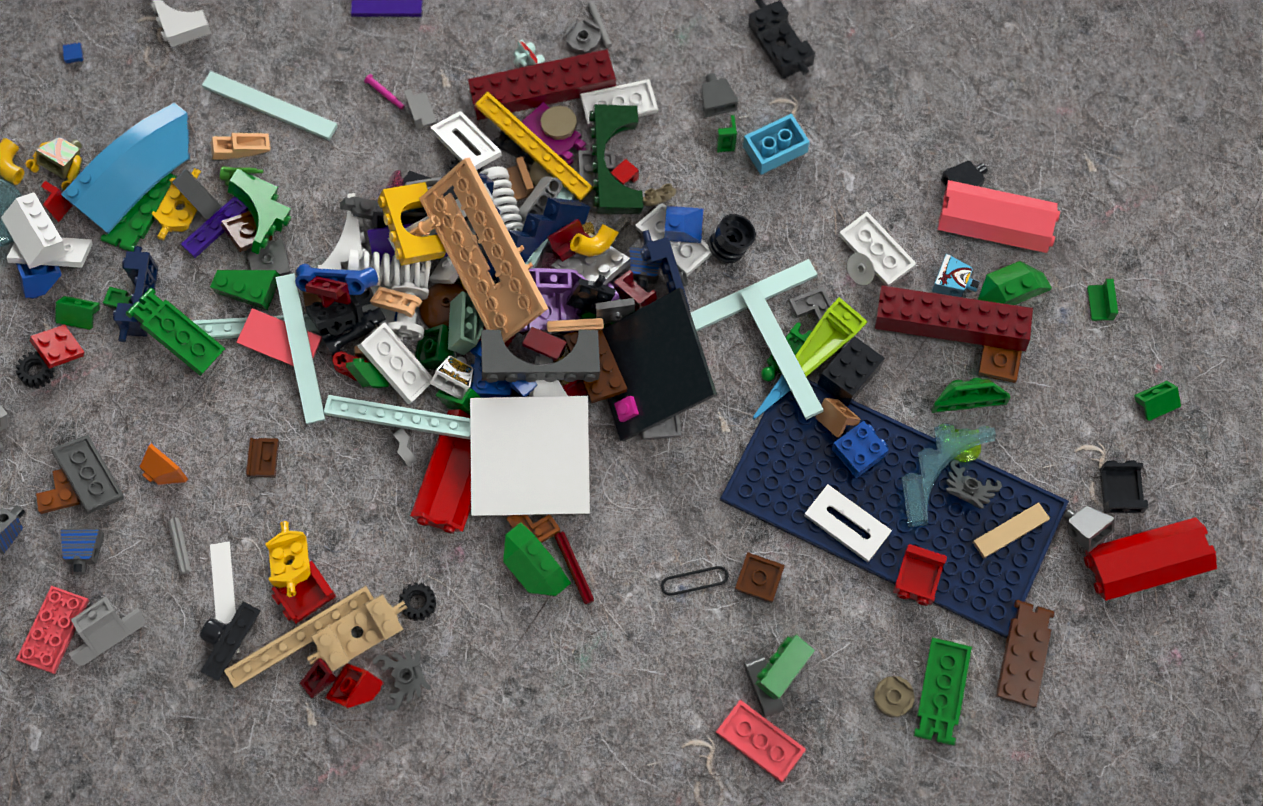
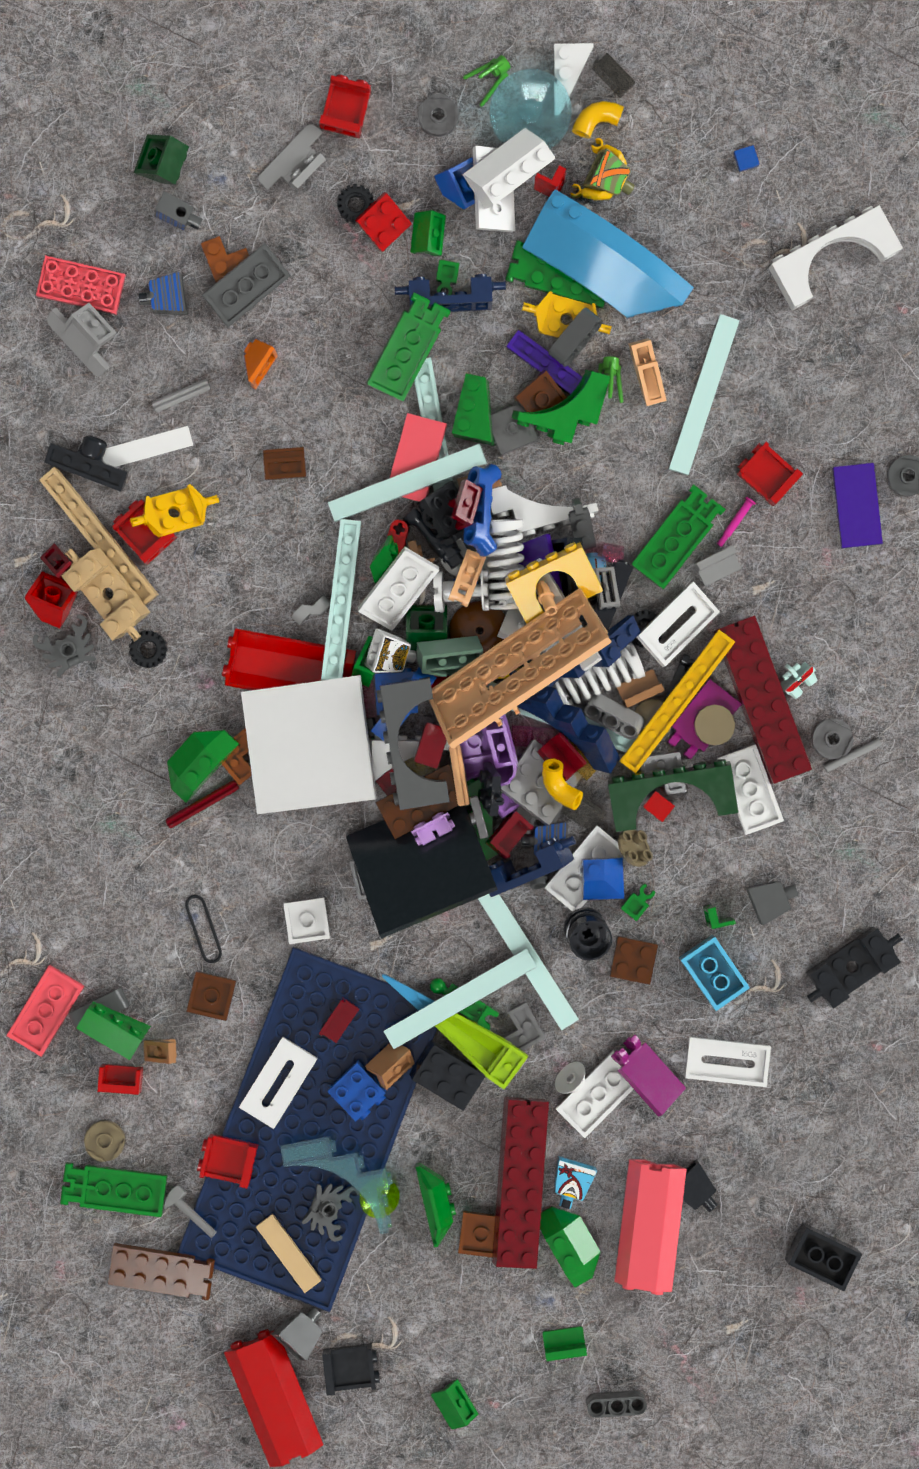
camera: 85 degrees right, 20 degrees up
dark pink plate [614,396,639,422] -> none
none -> red panel [97,1064,143,1095]
none -> medium nougat slope [144,1039,176,1064]
none -> light grey piece [164,1184,216,1238]
none -> white plate [284,897,330,944]
none -> dark red panel [318,997,360,1043]
none -> lavender hinge [411,812,455,846]
none -> dark grey beam [586,1390,647,1418]
none -> reddish brown plate [610,936,658,985]
none -> magenta tile [611,1035,686,1117]
none -> green plate [620,883,655,921]
none -> green hinge [631,484,726,590]
none -> white piece [684,1036,771,1087]
none -> red panel [737,441,803,506]
none -> black brick [785,1222,862,1291]

